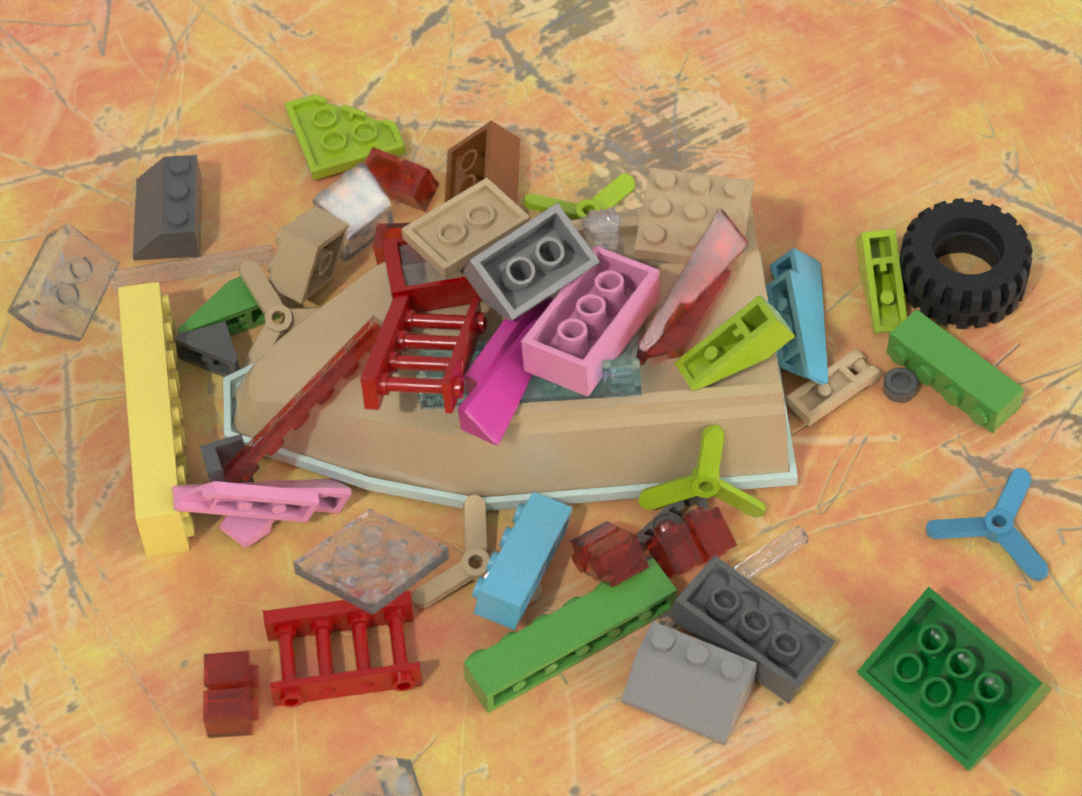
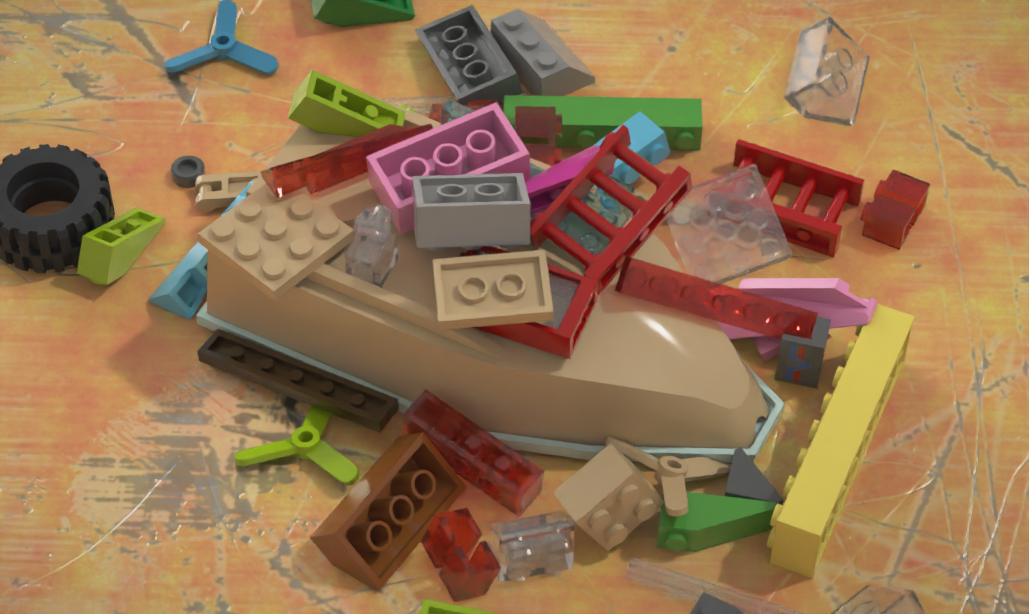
camera: 150 degrees left, 5 degrees down
bright green brick [887,310,1024,433] -> none

